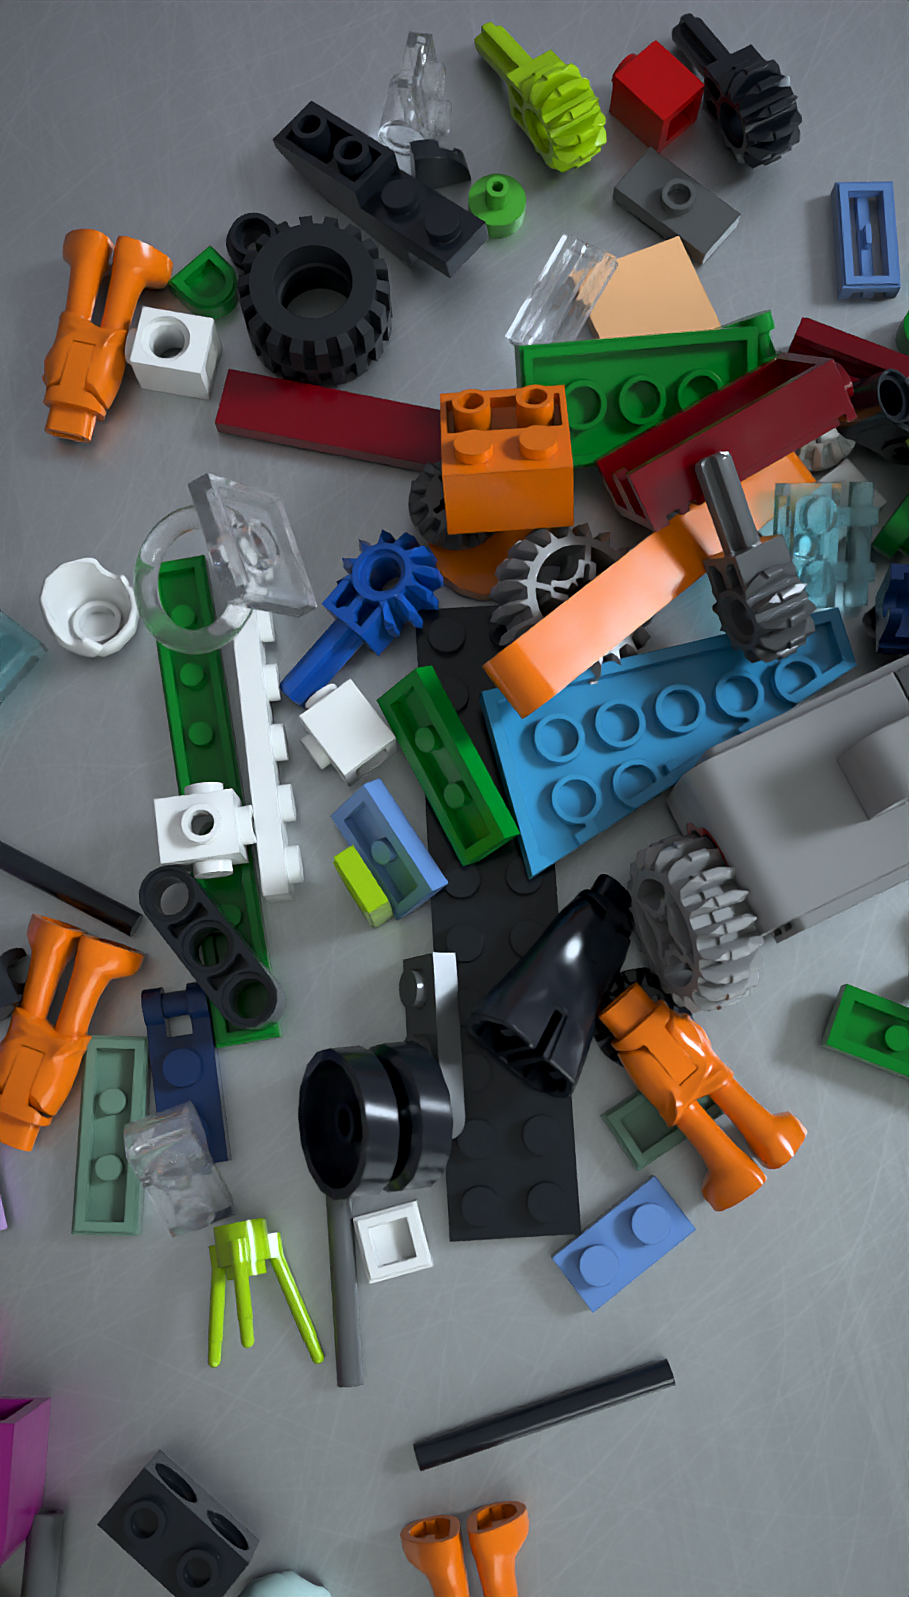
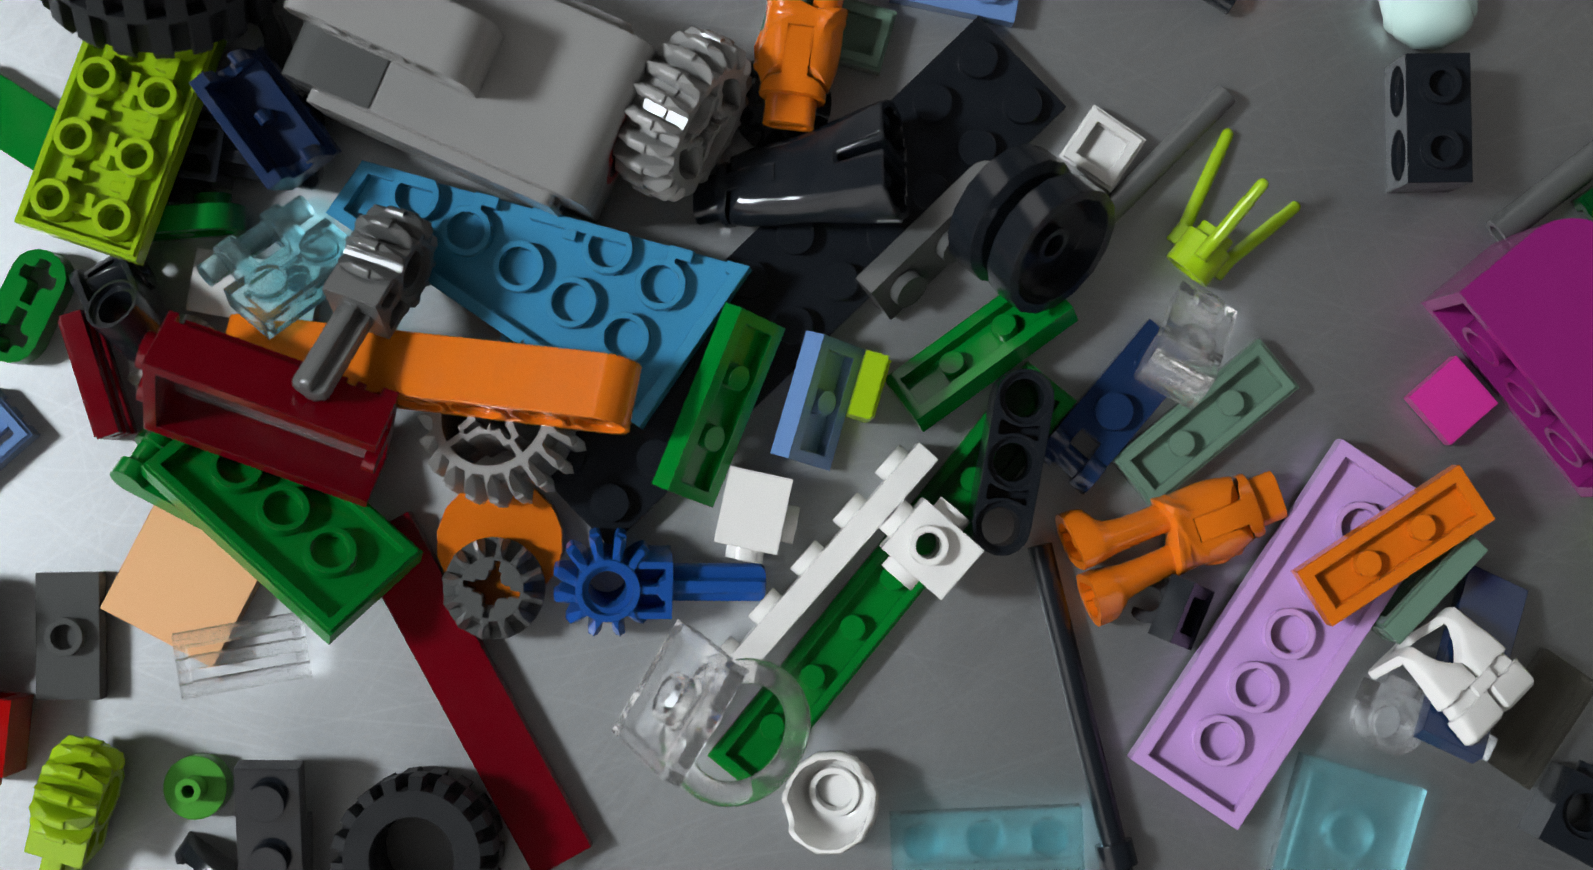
camera: 130 degrees left, 10 degrees up
orange slope [440,384,574,535] -> none
none -> green plate [885,295,1078,432]

